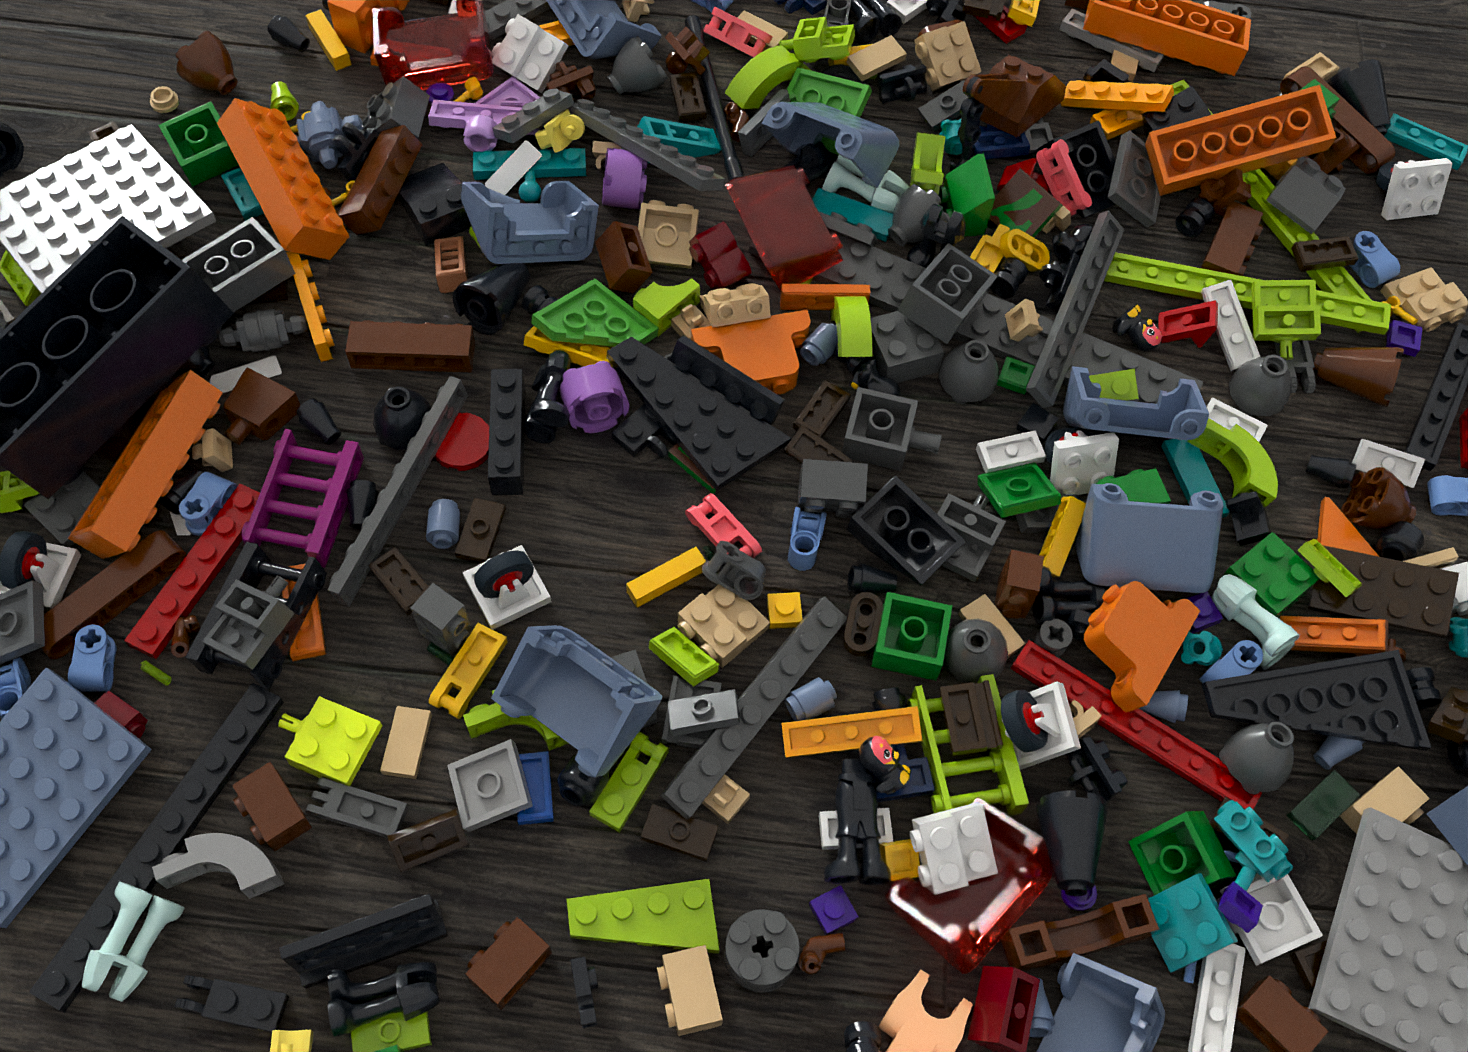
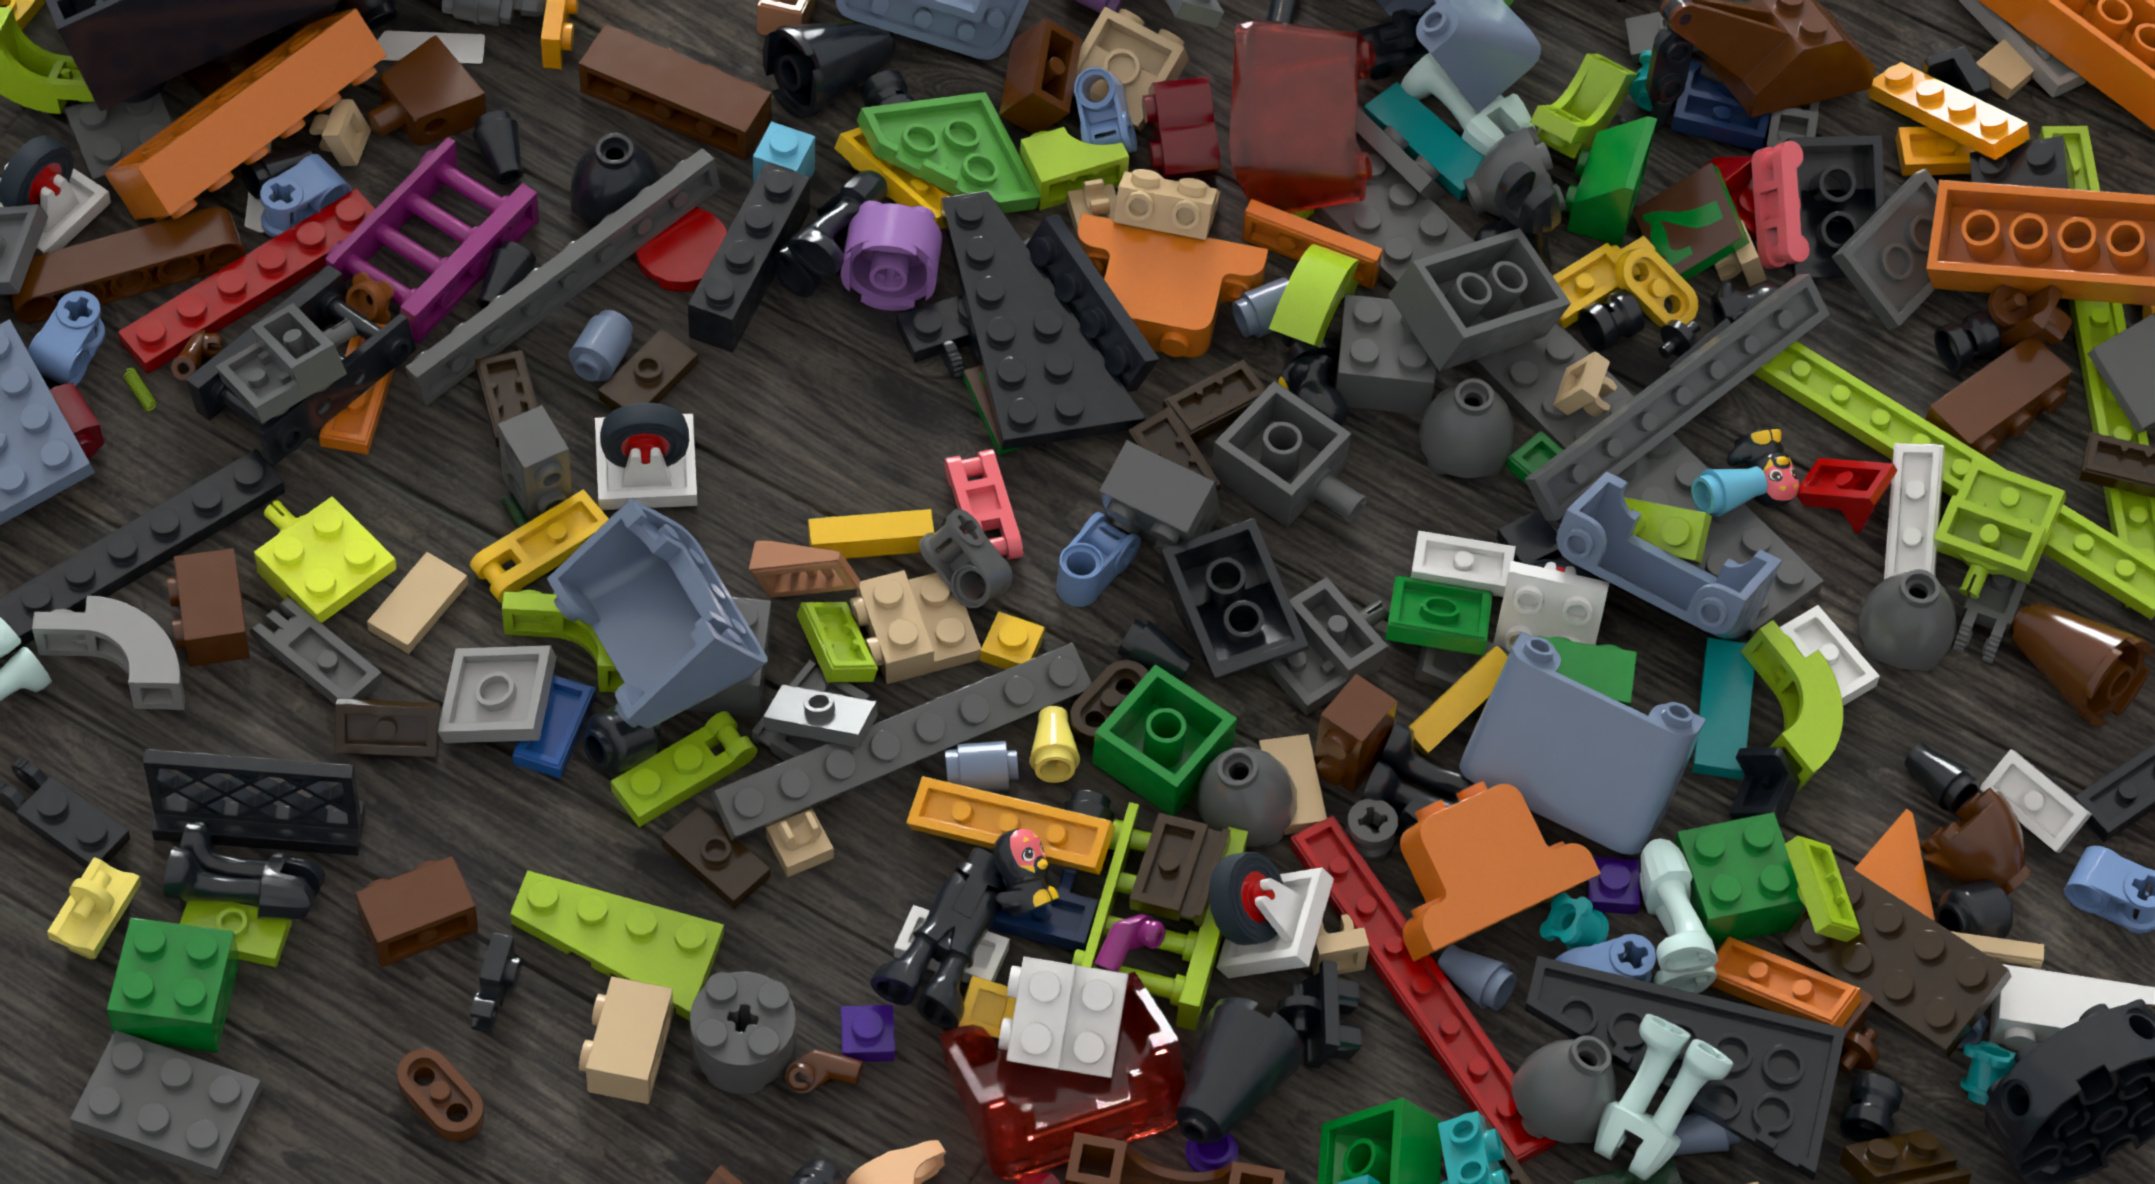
camera: 25 degrees right, 5 degrees down
none -> dark orange plate [346,272,394,325]
none -> nougat slope [749,541,860,598]
none -> medium azure brick [753,122,815,185]
none -> light yellow cone [1029,706,1080,783]
none -> medium blue piece [1074,67,1137,153]
none -> magenta arm [1094,914,1166,972]
none -> light aqua piece [1594,1014,1734,1181]
none -> medium azure cone [1691,466,1767,517]

